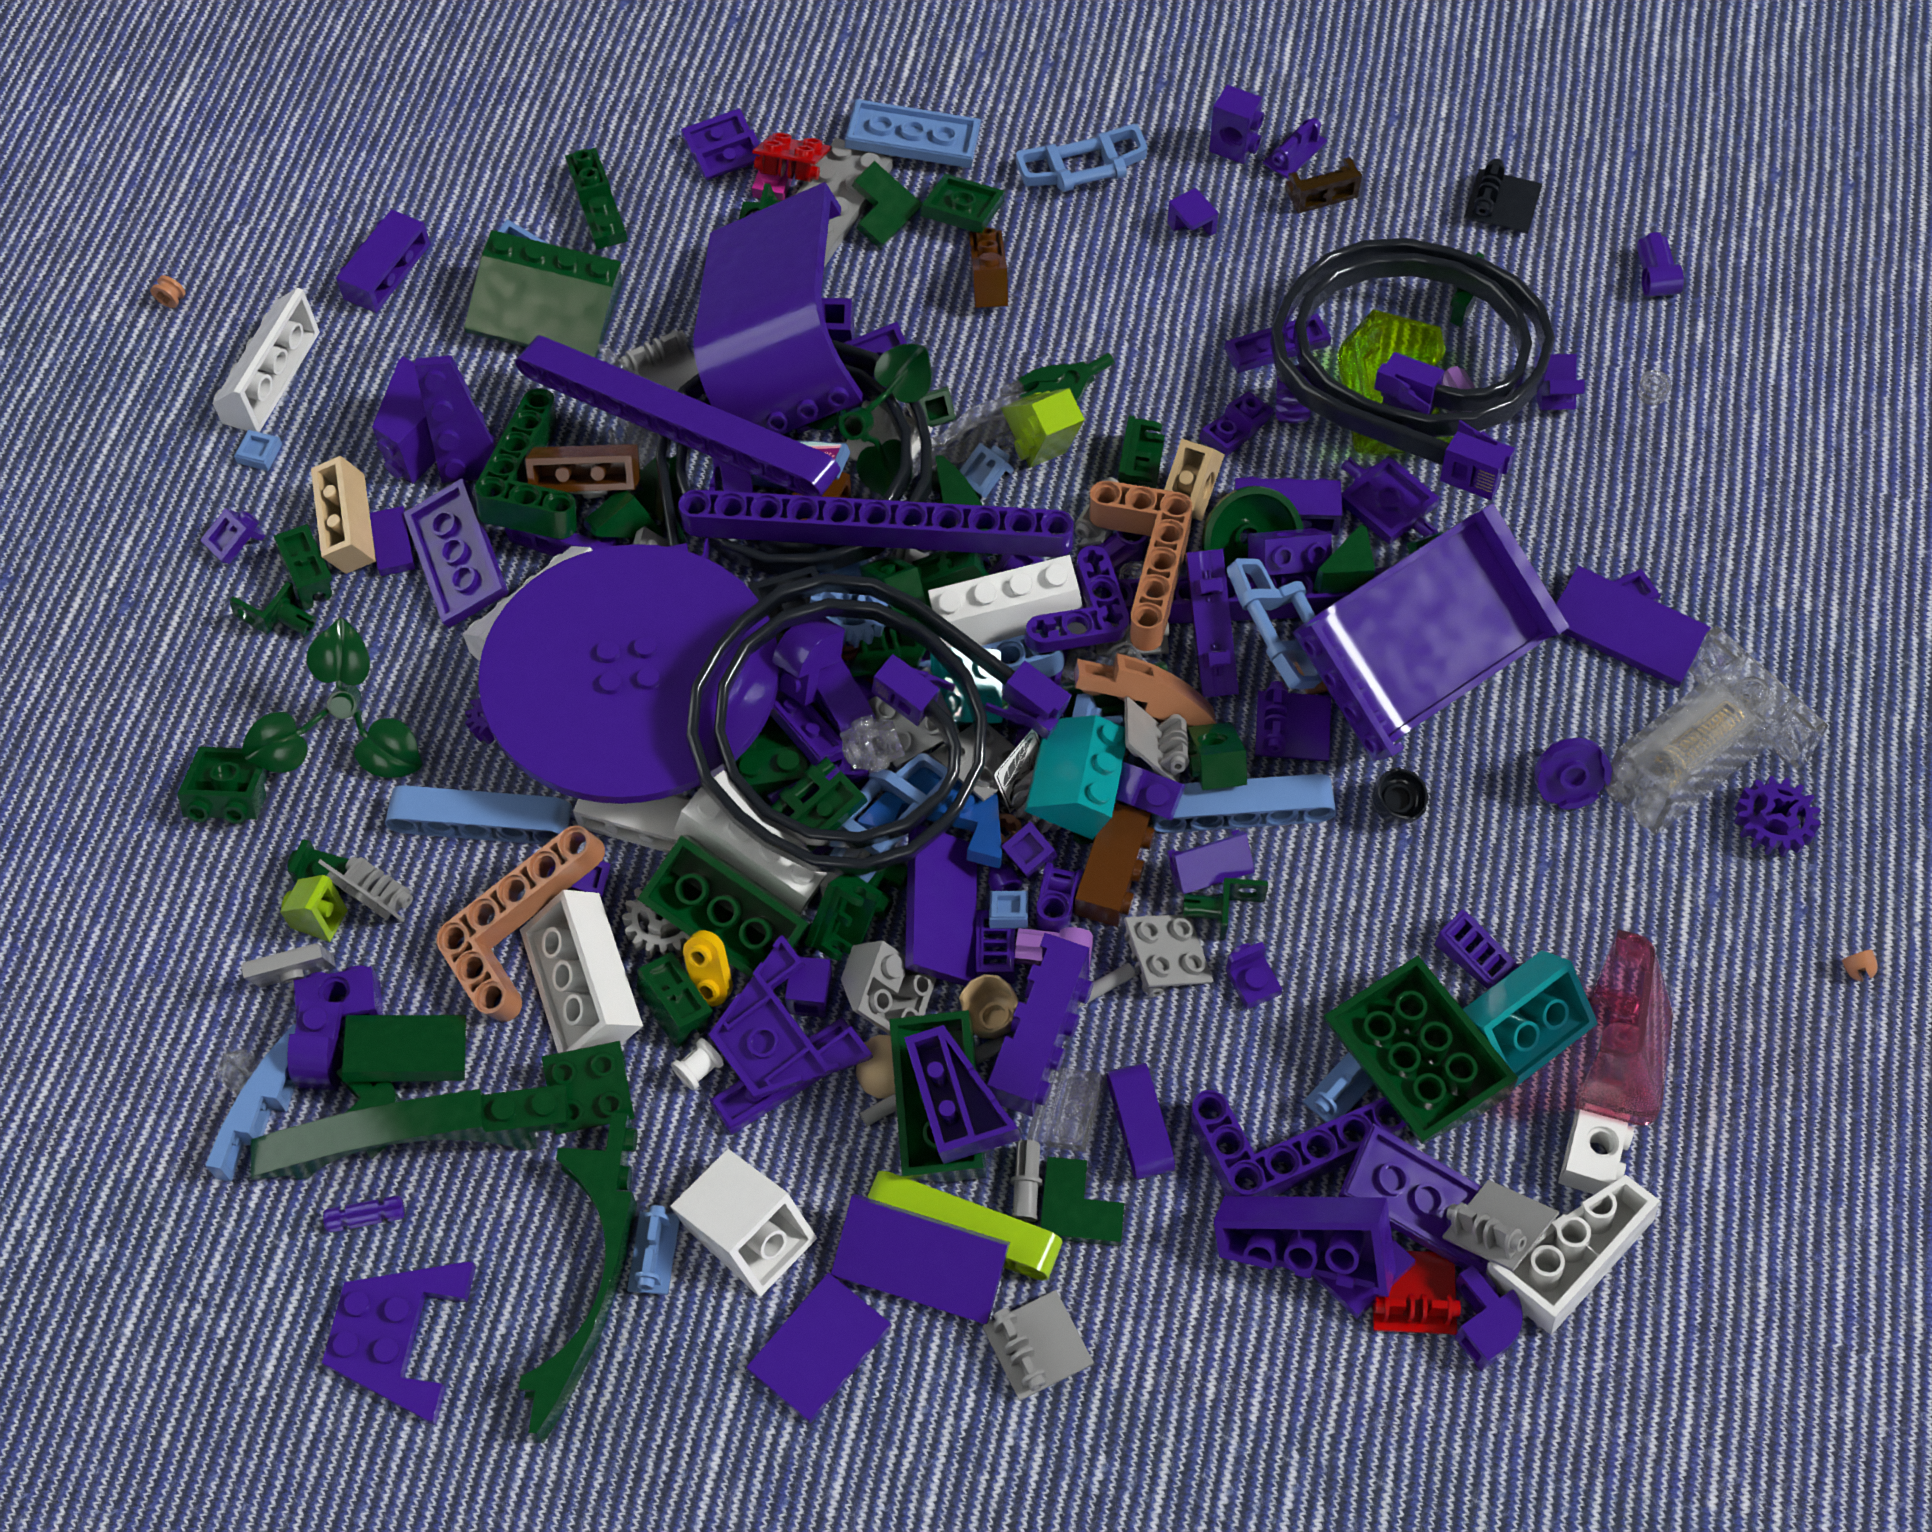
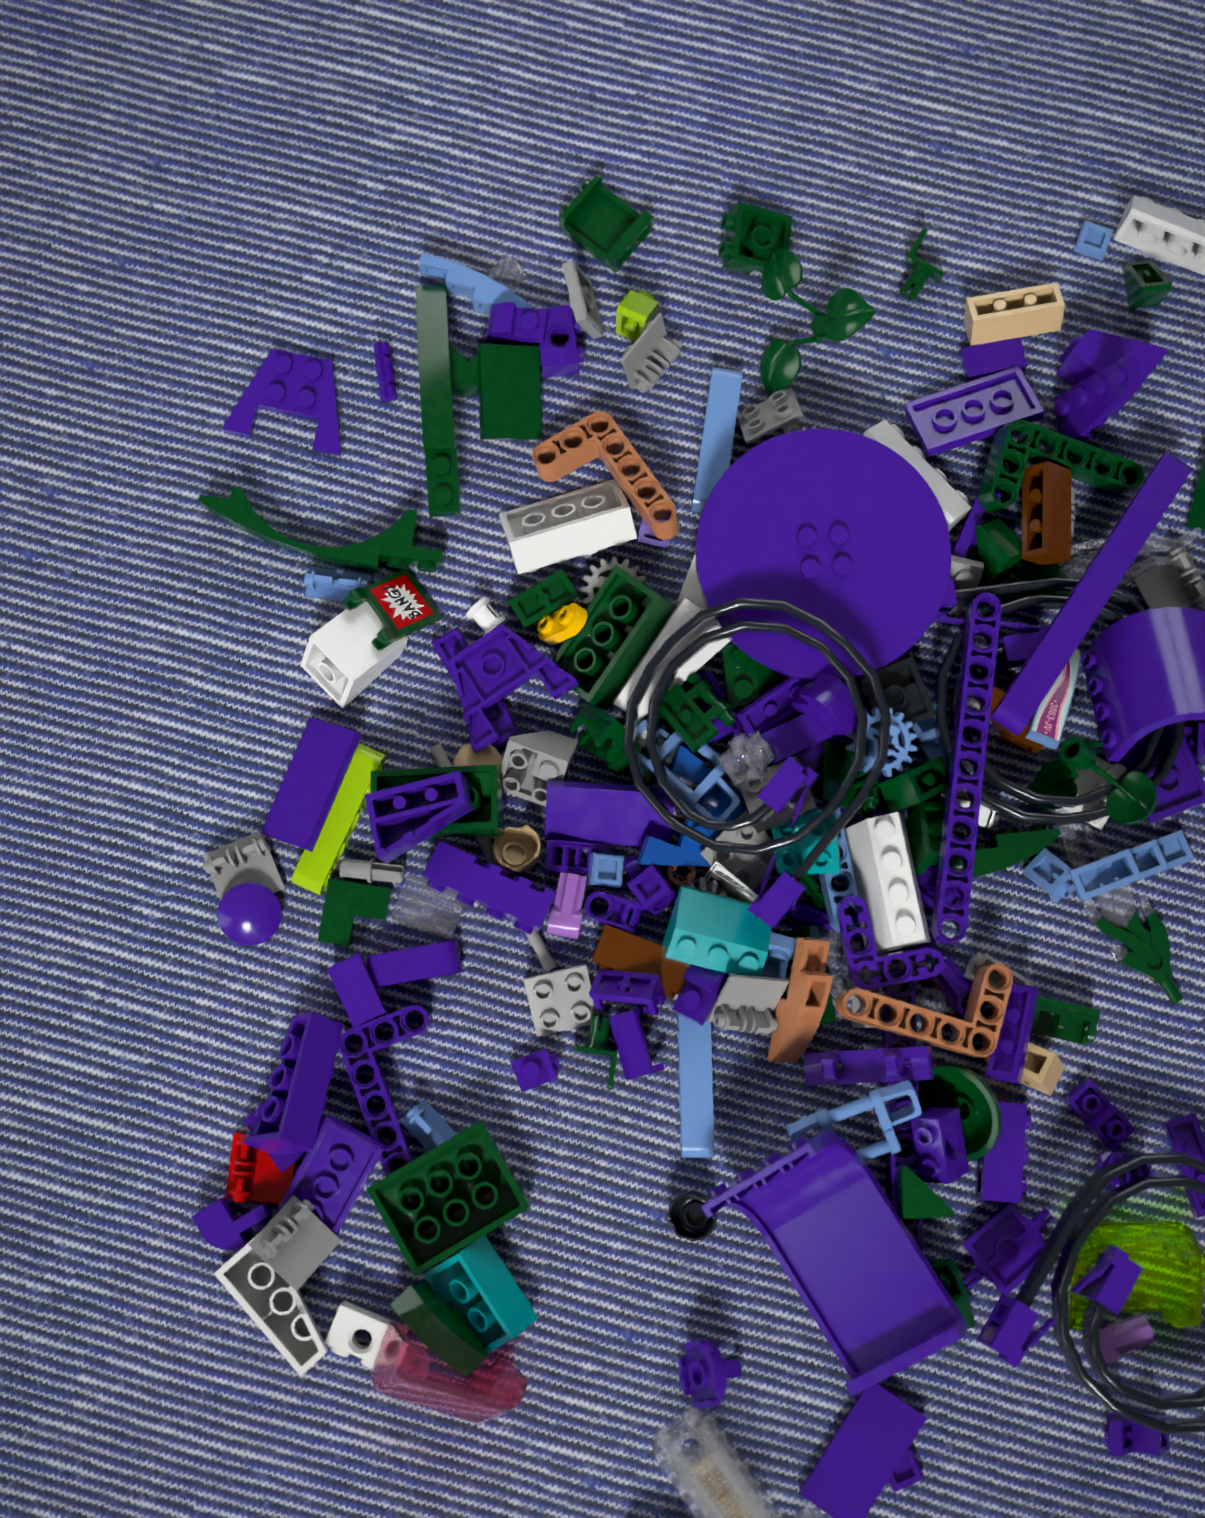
camera: 90 degrees right, 20 degrees up
dark purple bracket [200,508,266,564] -> none
dark green hinge [274,524,333,611] -> none
dark green bracket [287,839,349,895] -> none
dark green hinge [541,1041,635,1135] -> none
dark purple tile [746,1272,891,1423] -> none
dark purple panel [785,957,832,1018] -> none
dark green slope [919,386,956,427] -> none
lime wedge [1000,388,1085,468] -> none
dark green brick [1187,722,1247,790] -> none
dark purple hinge [1255,681,1331,762] -> none
dark purple slope [1434,909,1520,990] -> none
none -> dark purple dish [217,881,282,946]
none -> dark purple hinge [327,953,387,1028]
none -> flag [343,569,443,651]
none -> dark green slope [390,1278,490,1377]
none -> dark green panel [558,174,654,273]
none -> dark purple hinge [589,969,666,1015]
none -> light grey hinge [737,387,804,444]
none -> dark purple tile [985,984,1039,1084]
none -> medium blue slope [1069,830,1195,902]
none -> dark green slope [1122,260,1172,309]

